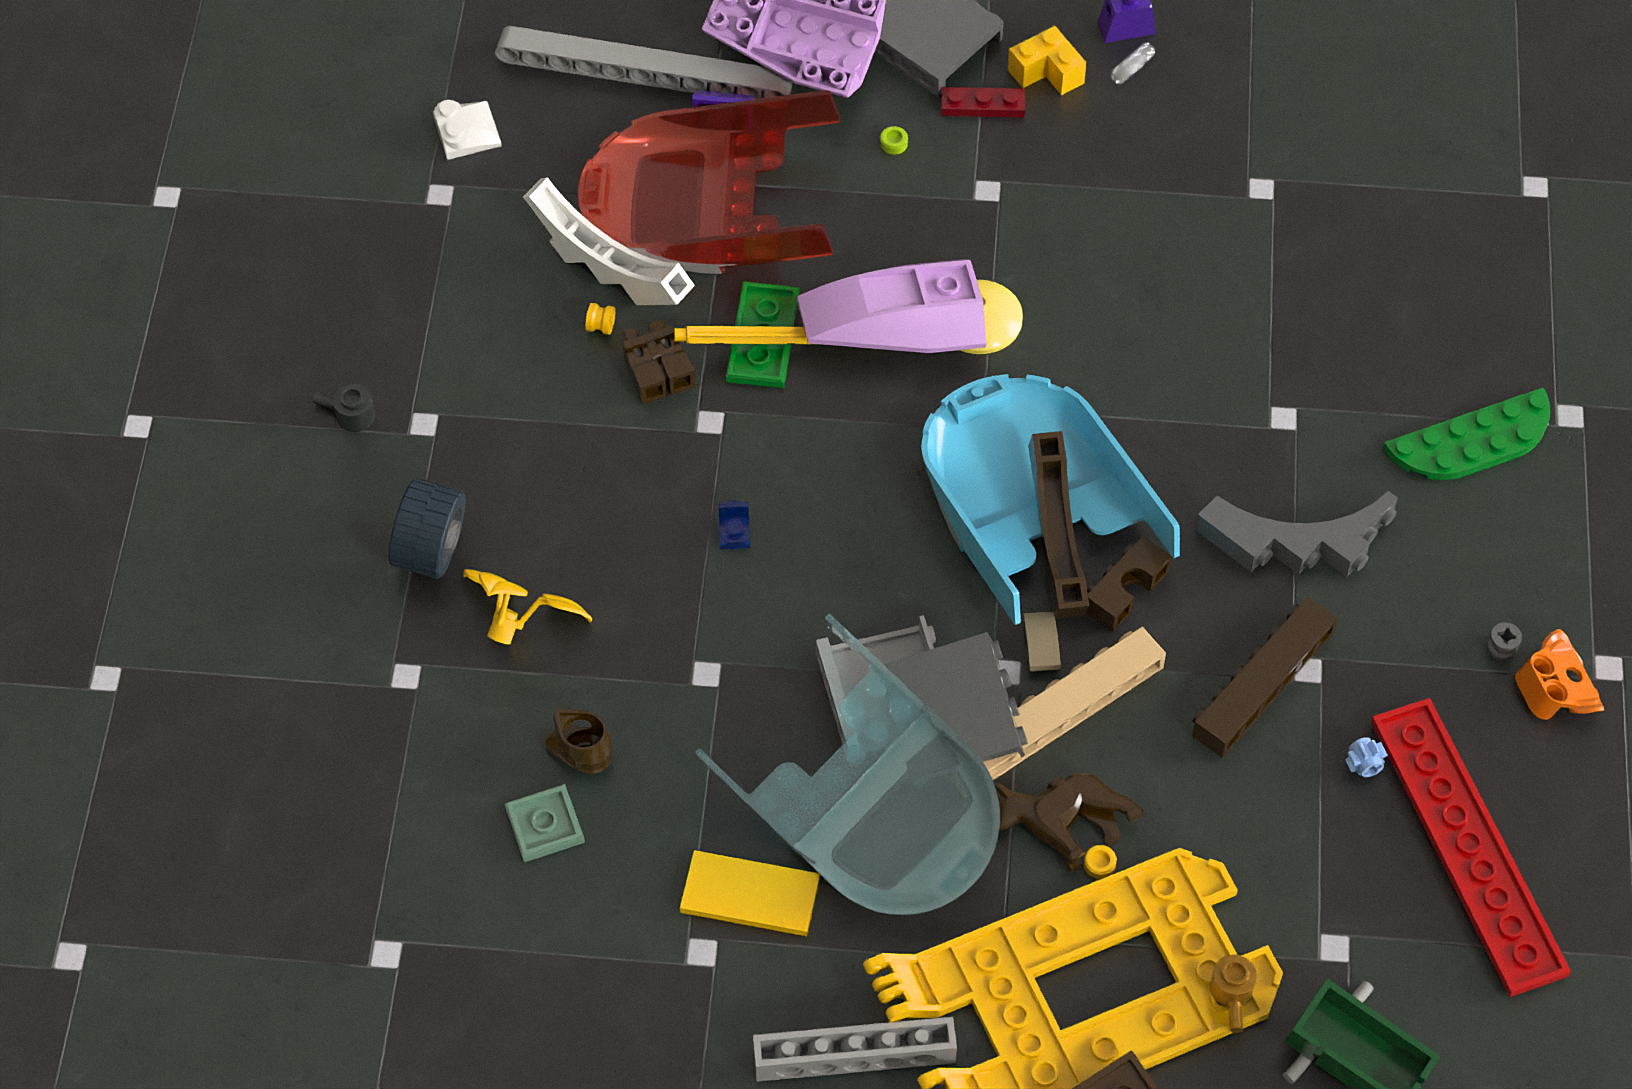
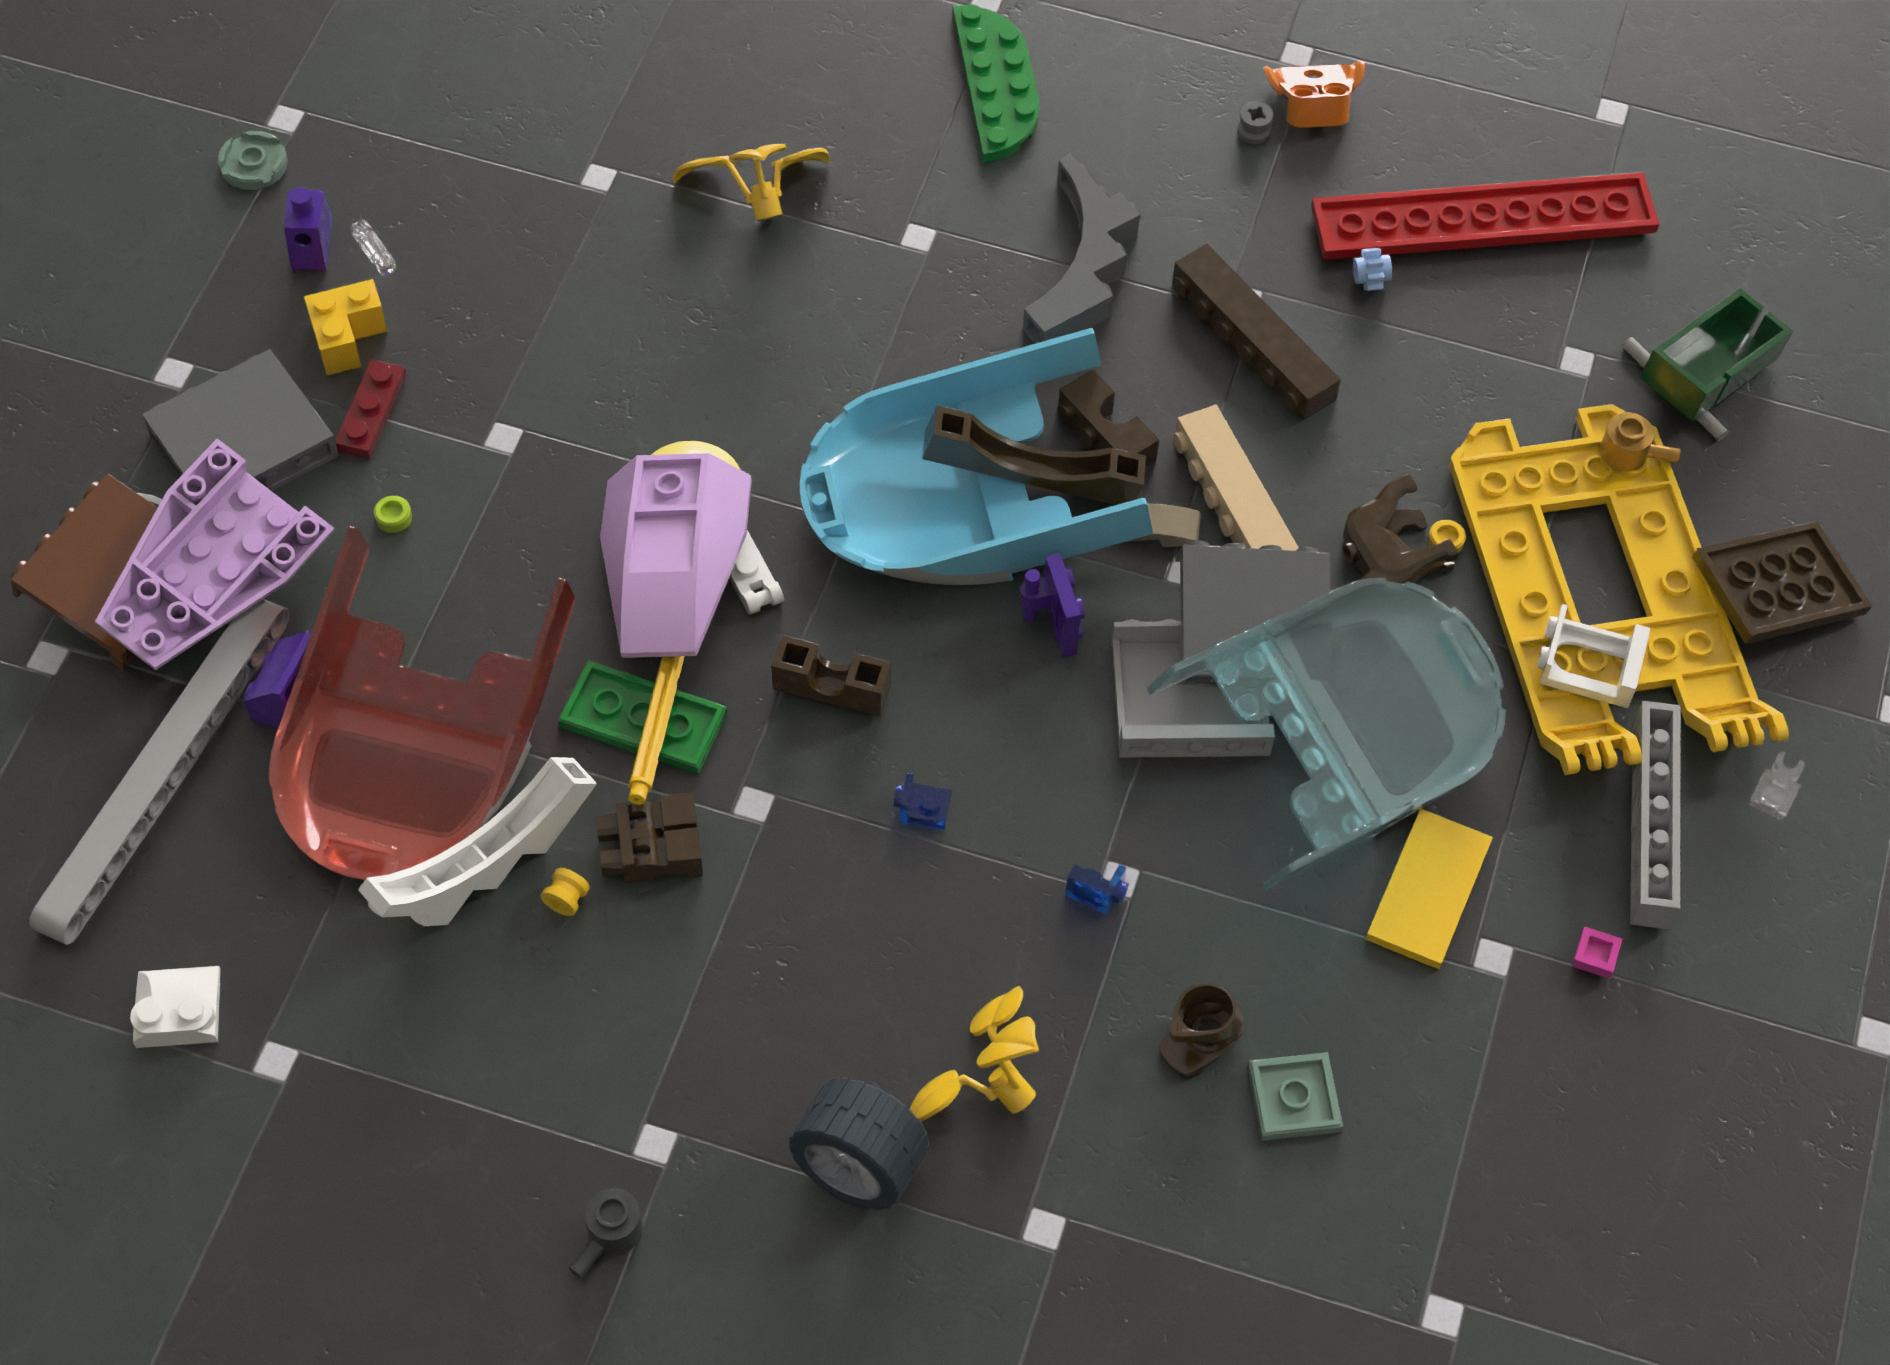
camera: 80 degrees left, 0 degrees up
none -> yellow plant [673,144,830,221]
none -> white plate [729,530,784,615]
none -> dark brown arch [771,635,892,717]
none -> dark purple plate [1019,553,1085,657]
none -> clear blue bracket [1065,864,1129,915]
none -> white panel [1536,604,1651,708]
none -> dark pink plate [1572,926,1622,979]

